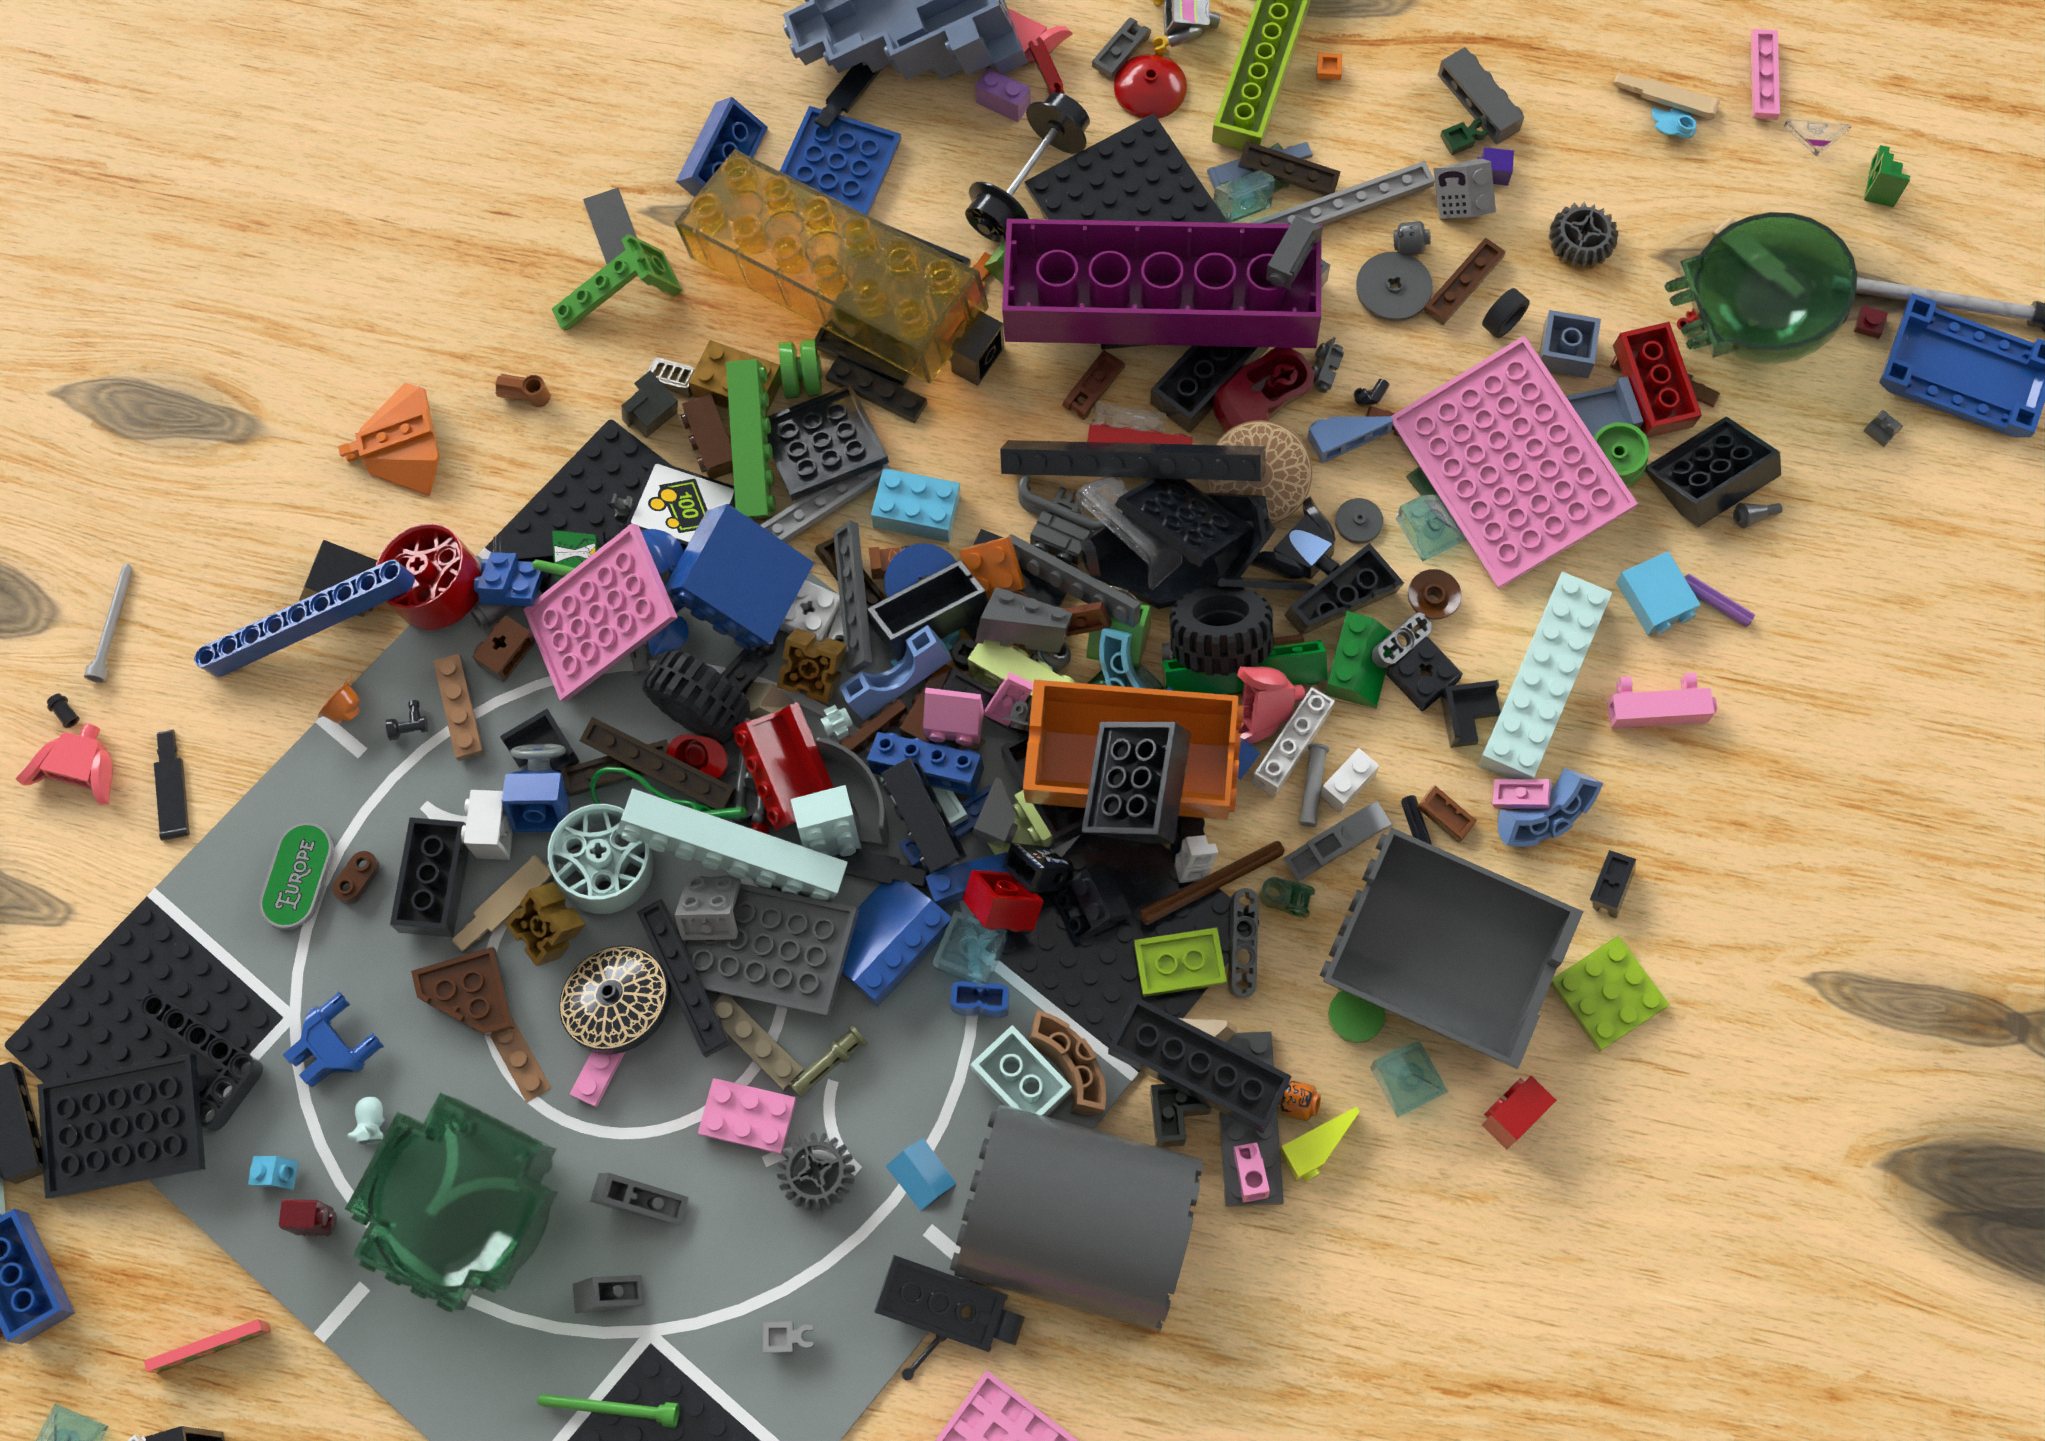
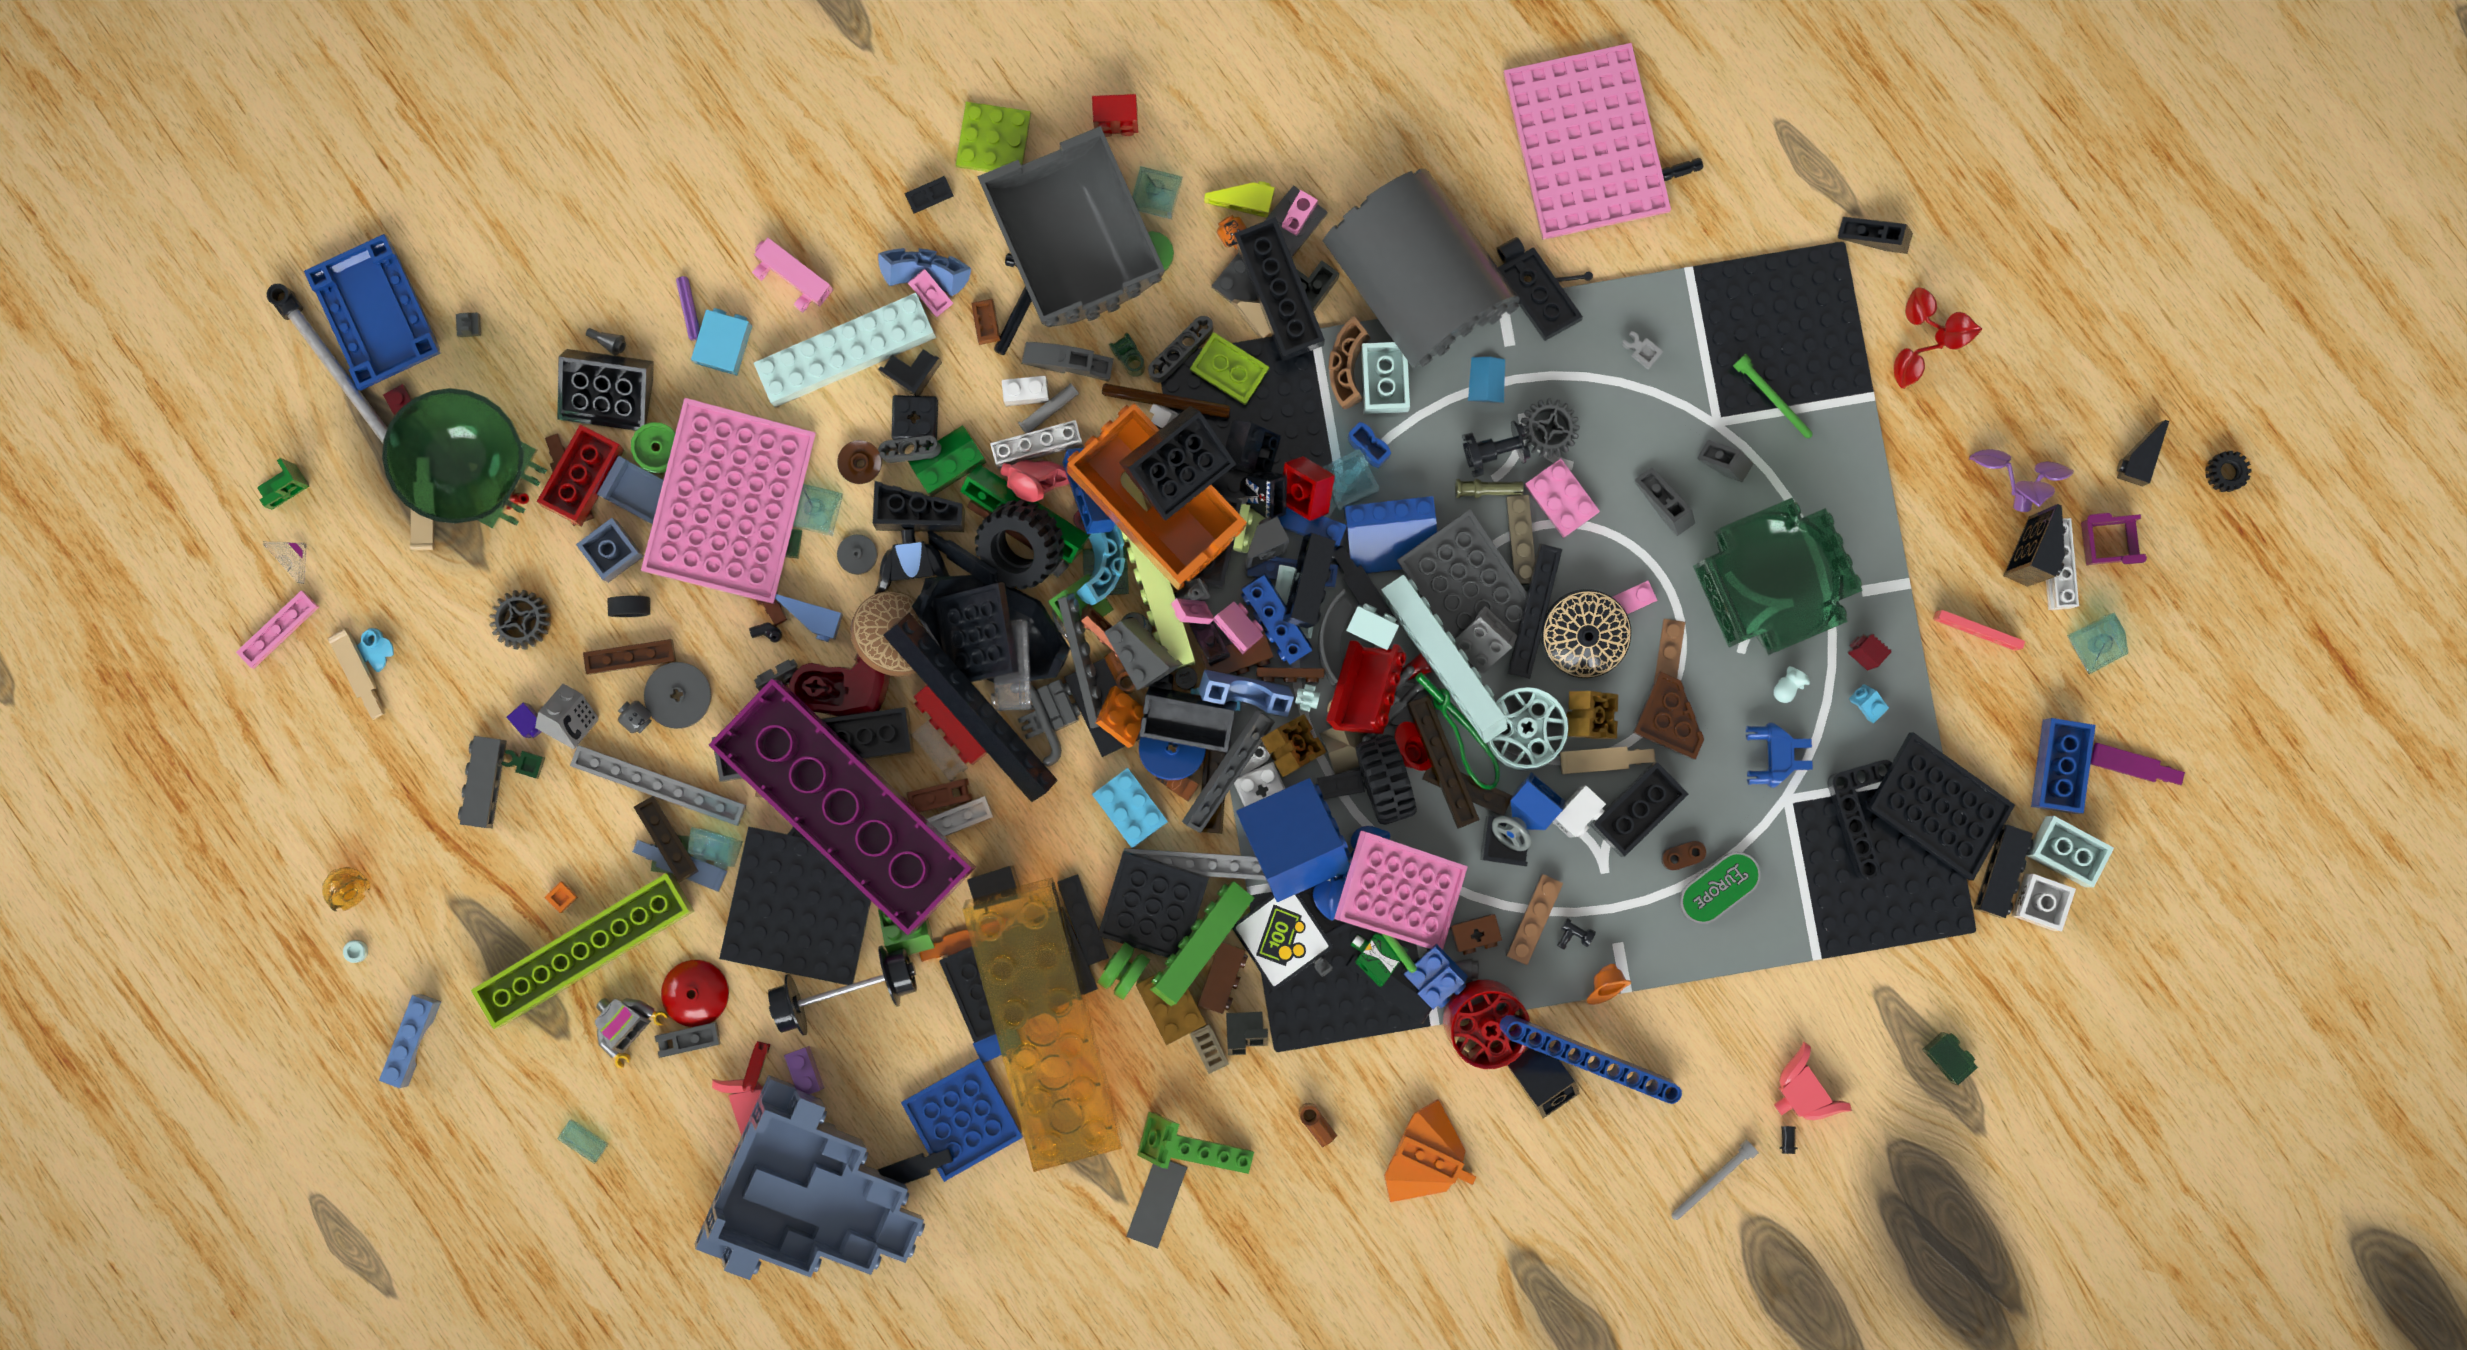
camera: 145 degrees left, 15 degrees up
black piece [154,729,190,841] -> none
blue slope [676,97,768,207] -> none
dark grey window [1266,216,1323,289] -> none
none -> white plate [927,796,993,836]
none -> black piece [1462,420,1531,478]

